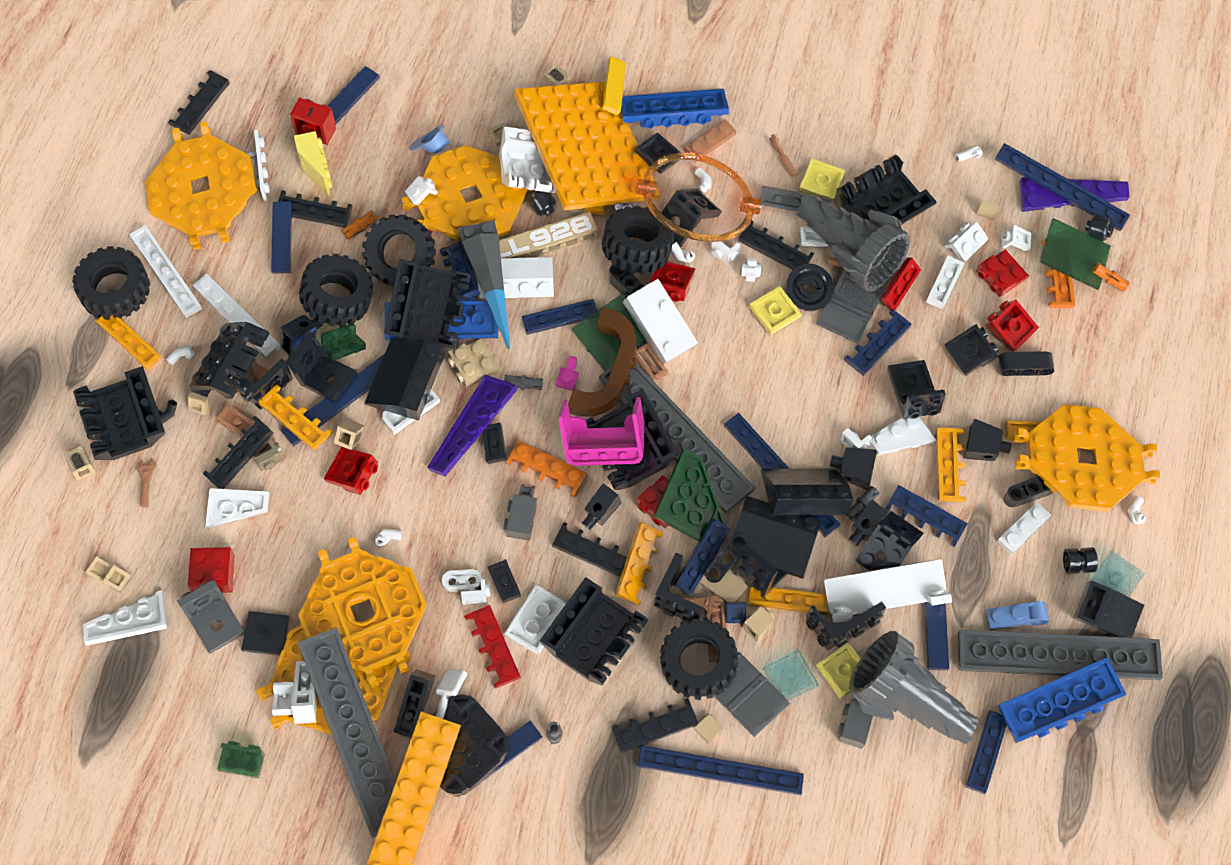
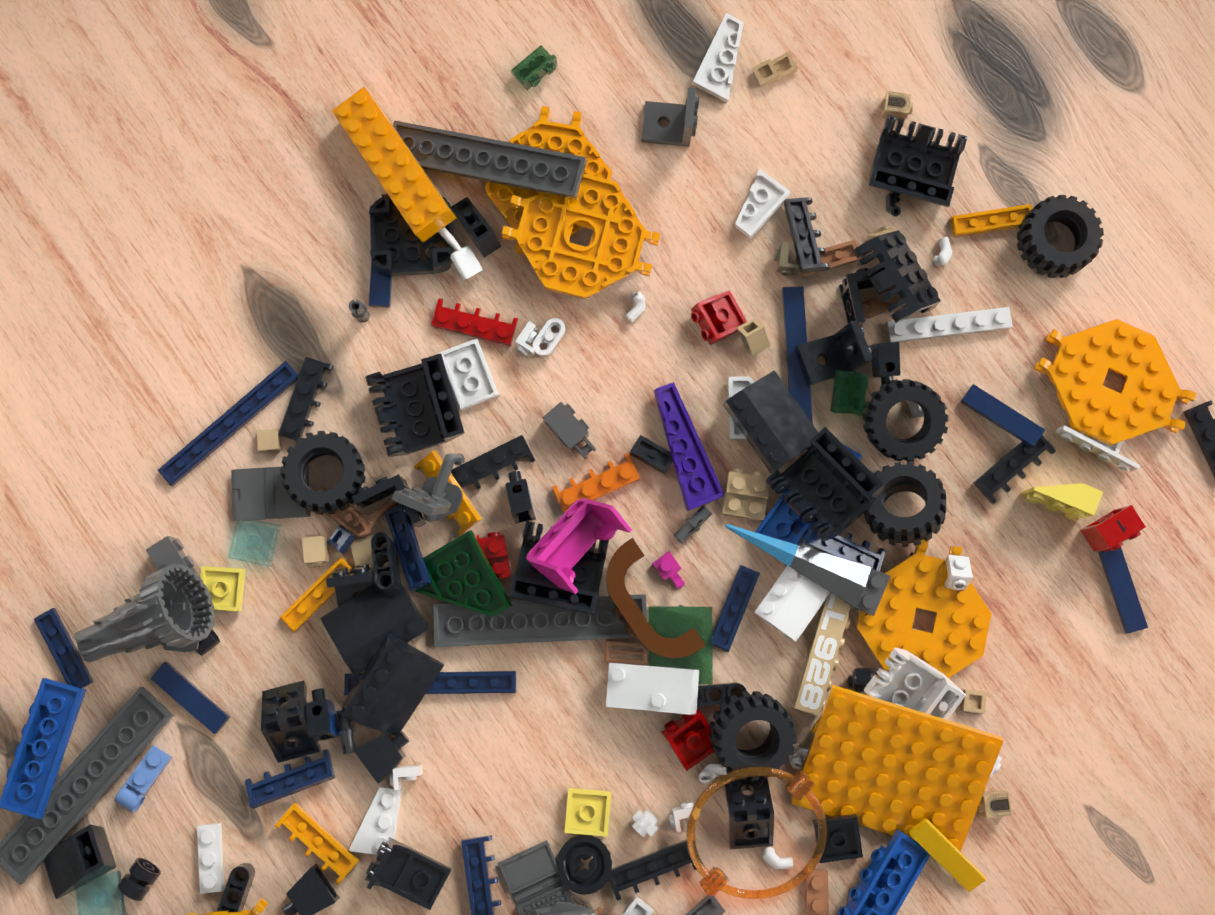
camera: 130 degrees right, 15 degrees up
white plate [129,225,202,318] -> none
nougat piece [136,458,157,508] -> none
red brick [188,547,235,593] -> none
black plate [241,611,290,656] -> none
light orange hinge [259,385,333,451] -> none
white bracket [272,682,294,715] -> none
white slope [291,661,317,724] -> none
orange pin [341,210,378,239] -> none
medium blue piece [409,124,449,153] -> none
black plate [488,559,521,604] -> none
black bracket [805,601,887,651] -> none
white bracket [824,559,952,623] -> none
none -> dark grey plate [392,453,465,522]

